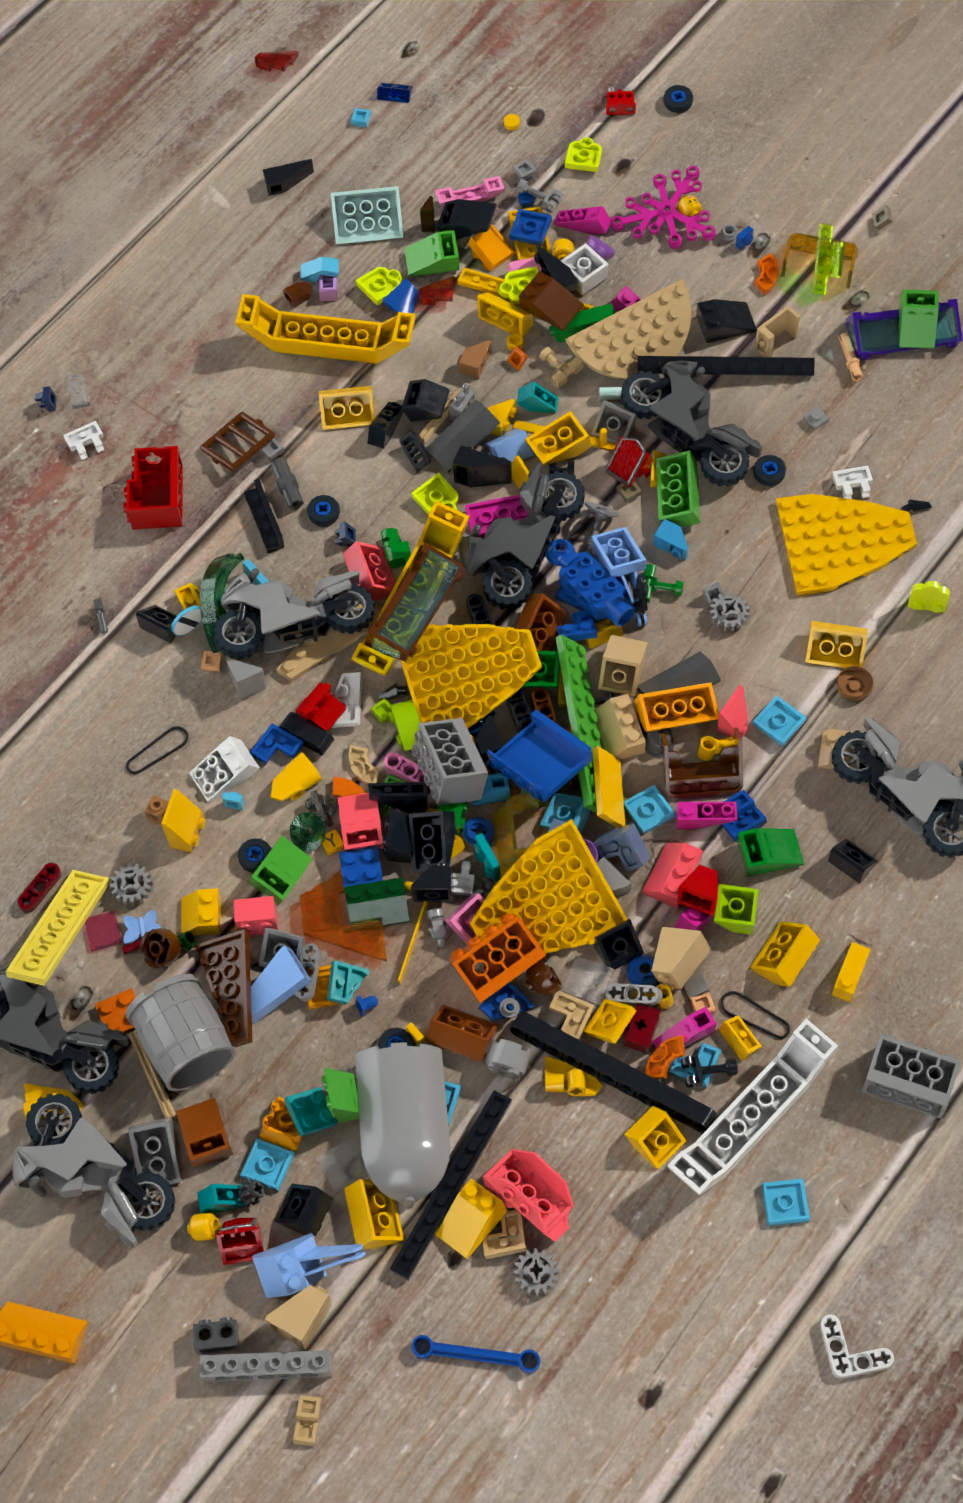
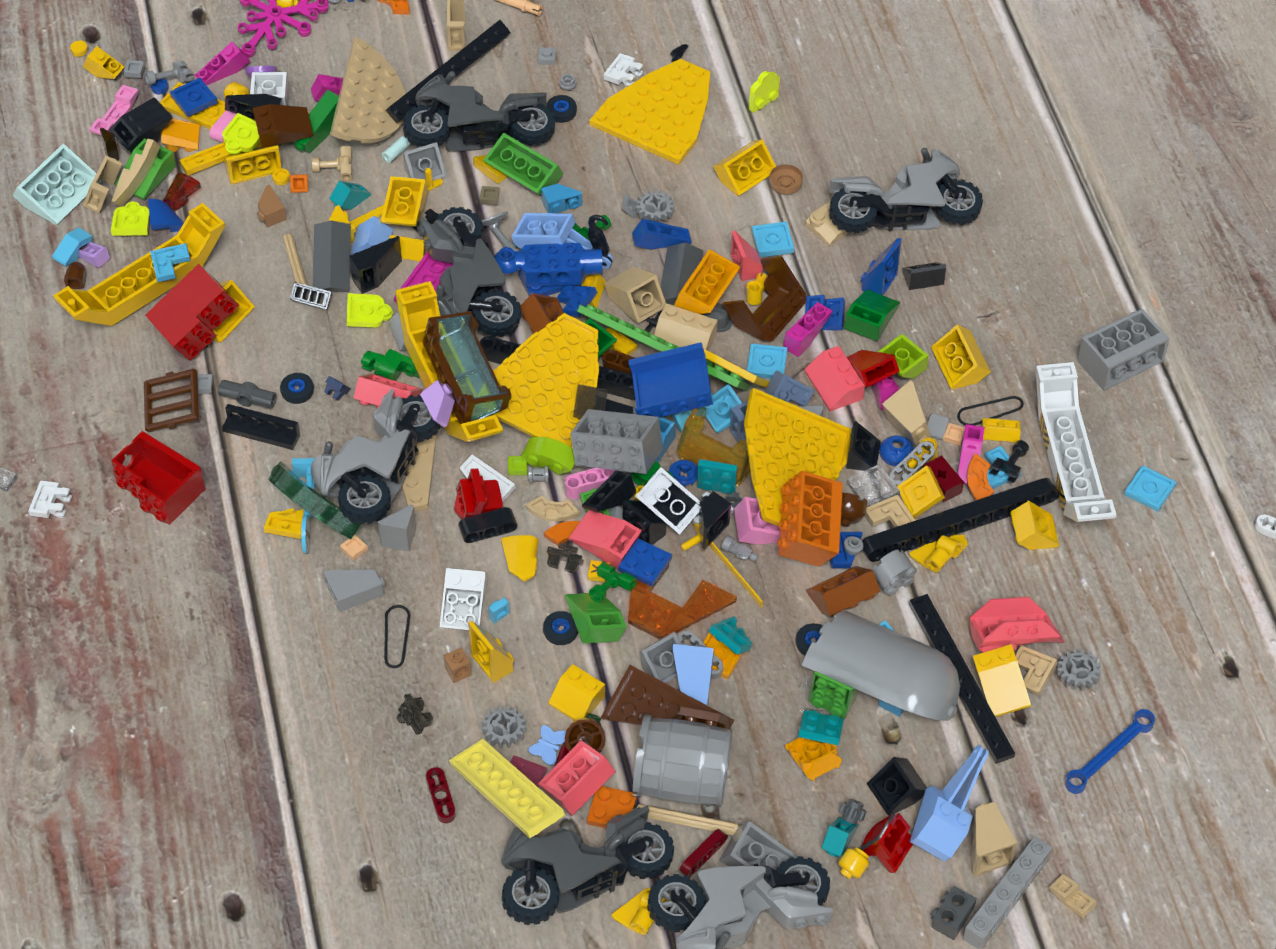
camera: 55 degrees left, 10 degrees down
dark grey bar [93,598,108,634] -> none
black slope [136,605,177,644] -> none
dark orange slope [176,1098,233,1168] -> none
coral brick [234,896,279,938] -> none
medium azure tile [240,1138,295,1192] -> none
blue plate [250,723,304,764] -> none
clear green dish [290,812,326,851] -> none
clear plate [316,1137,369,1195] -> none
slope [344,877,410,932] -> none
yellow slope [344,1179,404,1249] -> none
blue piece [355,995,378,1017] -> none
black slope [367,402,403,449] -> none
black bar [379,683,407,701] -> none
black slope [401,379,450,422] -> none
yellow tile [406,1022,425,1047] -> none
light grey piece [449,383,475,421] -> none
neon yellow plate [565,137,602,172] -> none
red piece [605,436,653,487] -> none
black slope [696,299,757,343] -> none
yellow slope [832,942,871,1003] -> none
none -> yellow slope [83,46,125,79]
none -> tan panel [83,156,122,213]
none -> tan slope [112,139,161,207]
none -> red piece [145,264,239,361]
none -> medium azure tile [150,243,190,282]
none -> light grey slope [323,569,385,612]
none -> clear smoke hips [396,693,433,735]
none -> lavender slope [420,380,455,428]
none -> light grey bush [529,466,549,483]
none -> coral slope [538,740,616,816]
none -> light grey plate [559,74,576,90]
none -> clear smoke piece [573,384,608,419]
none -> green bar [589,562,637,602]
none -> blue slope [632,219,692,249]
none -> reddish brown plate [679,706,729,729]
none -> dark red beam [679,829,728,878]
none -> blue slope [861,238,902,295]

